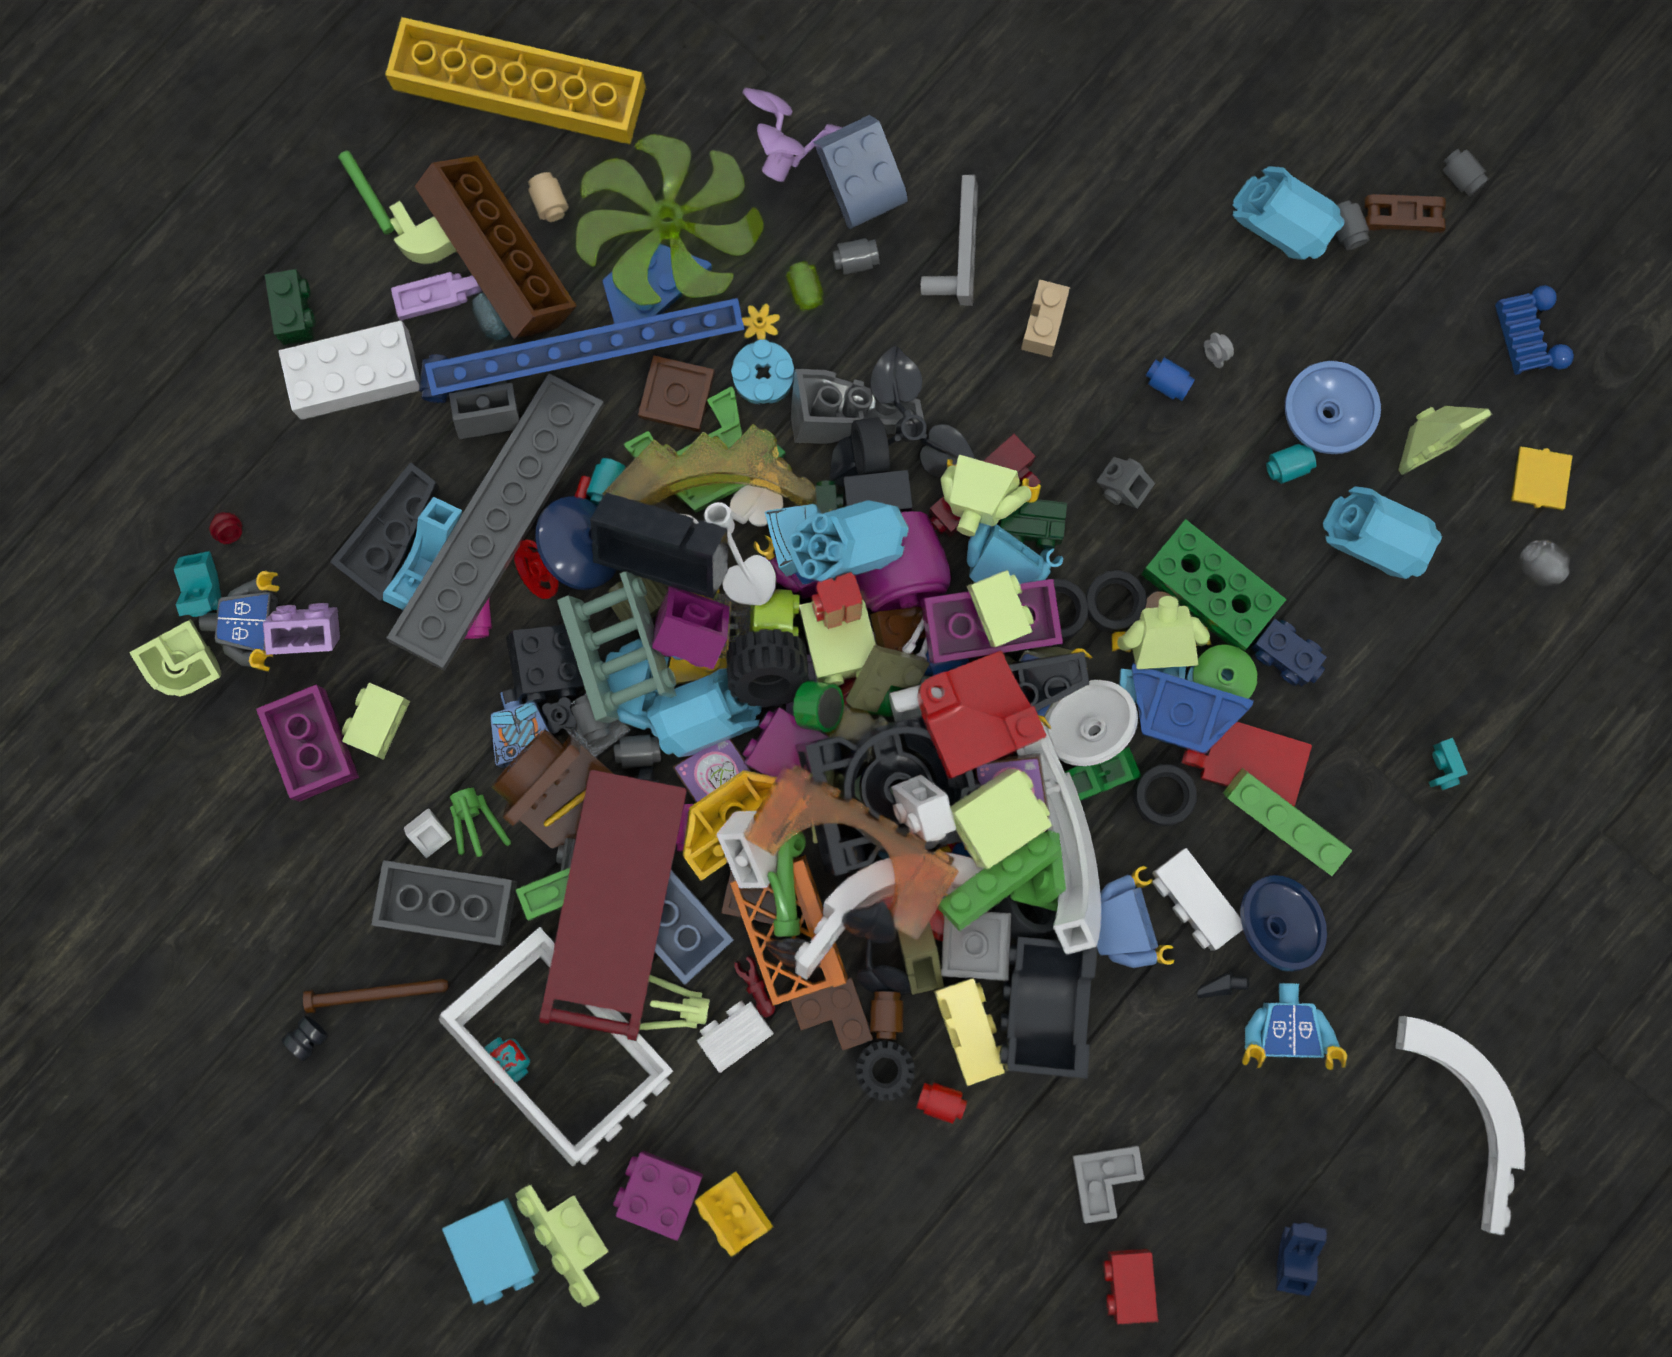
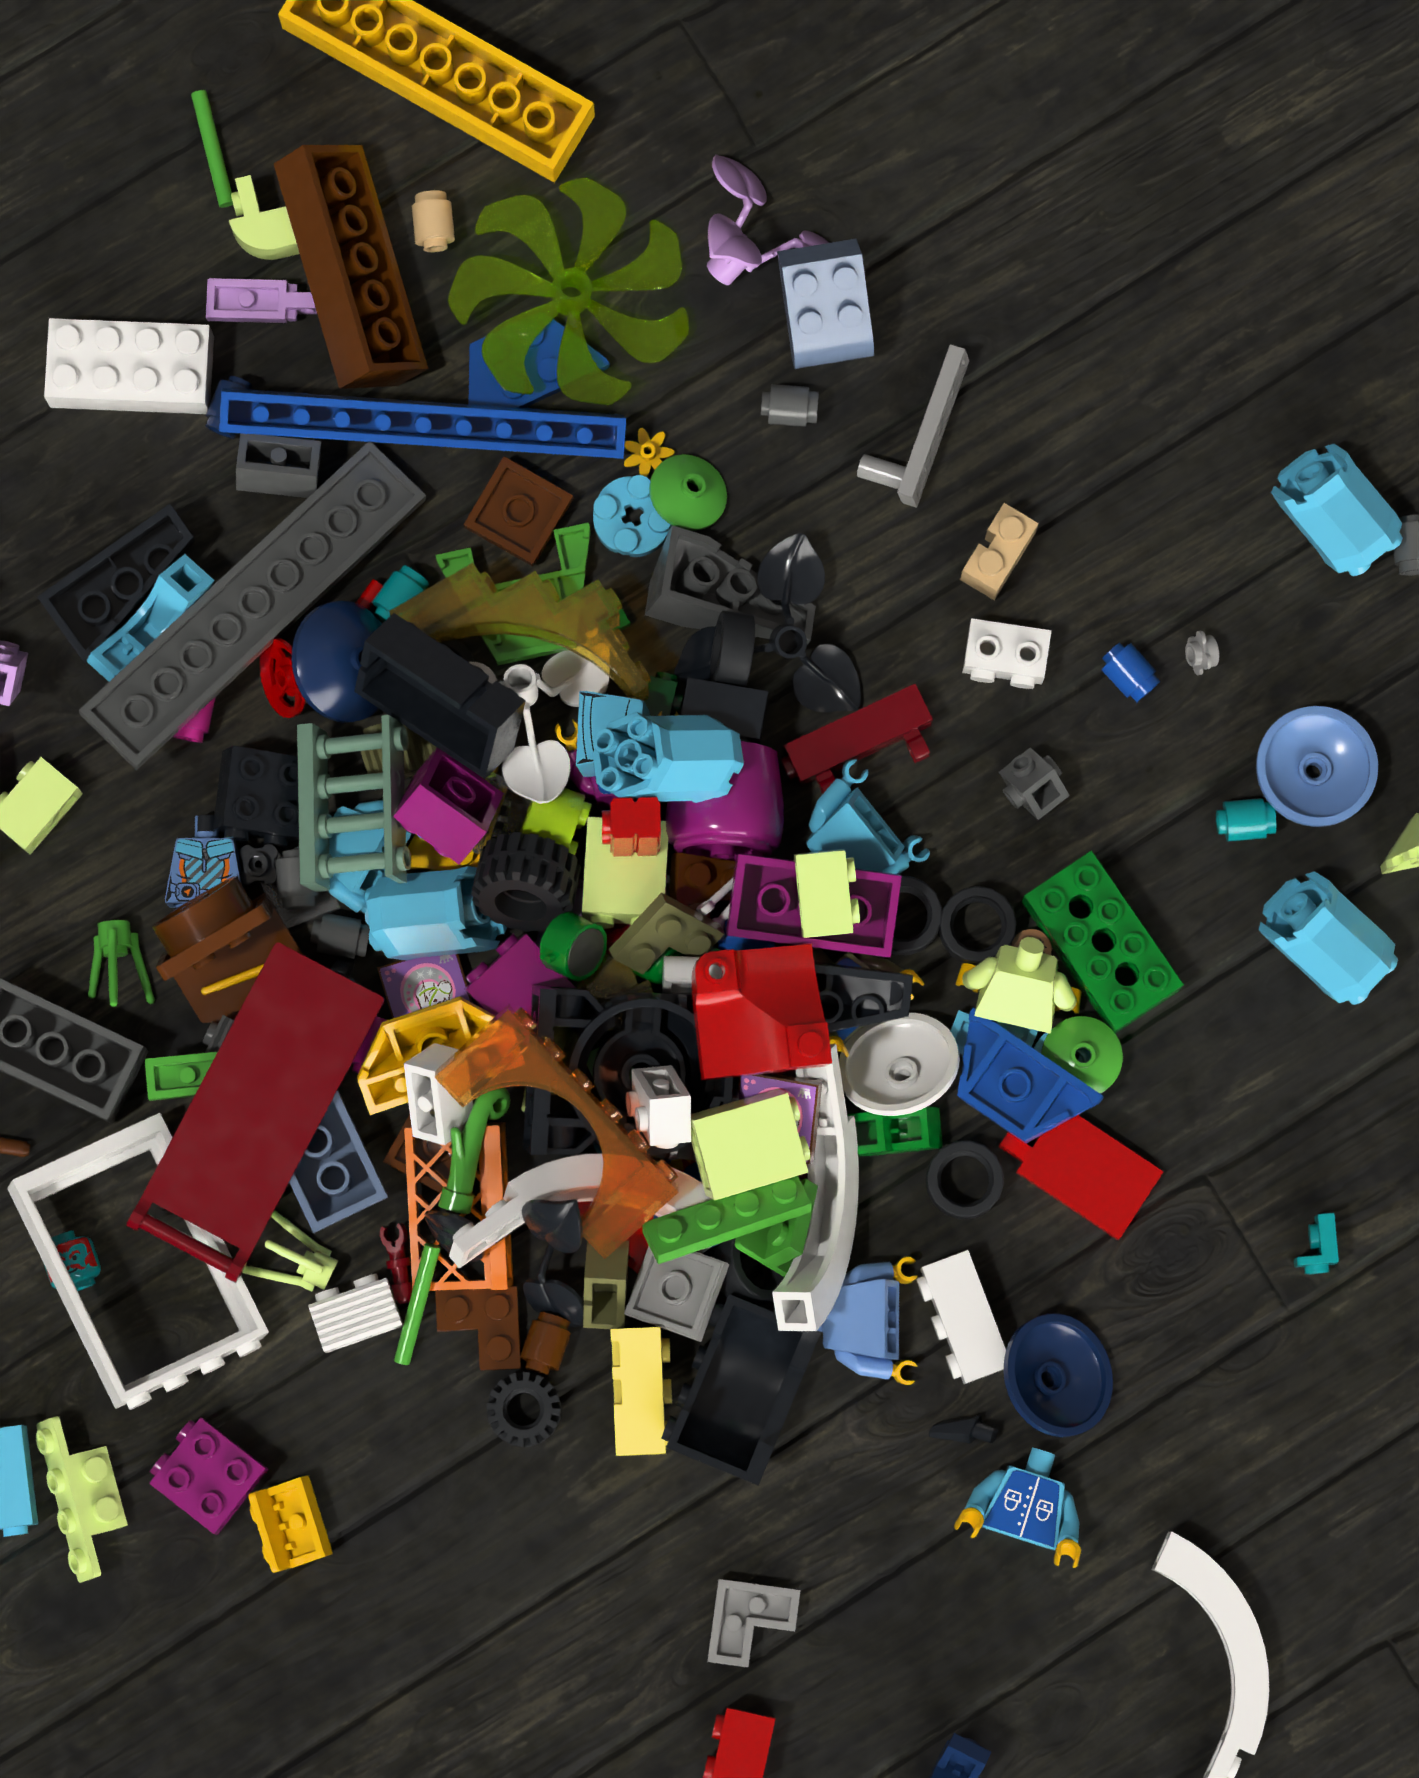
camera: 15 degrees right, 0 degrees up
dark green brick [265,269,315,345] -> none
white slope [404,809,452,858] -> none
clear light blue brick [472,293,510,340] -> none
clear neon green brick [785,261,824,311] -> none
red brick [916,1082,967,1124] -> none
yellowish green torso [940,455,1041,536] -> none
dark green brick [999,499,1067,549] -> none
bright green brick [1223,768,1352,876] -> none
dark blue brick [1250,619,1327,687] -> none
none -> bright green bar [394,1243,441,1365]
none -> bright green dish [649,454,727,531]
none -> white brick [962,618,1051,689]

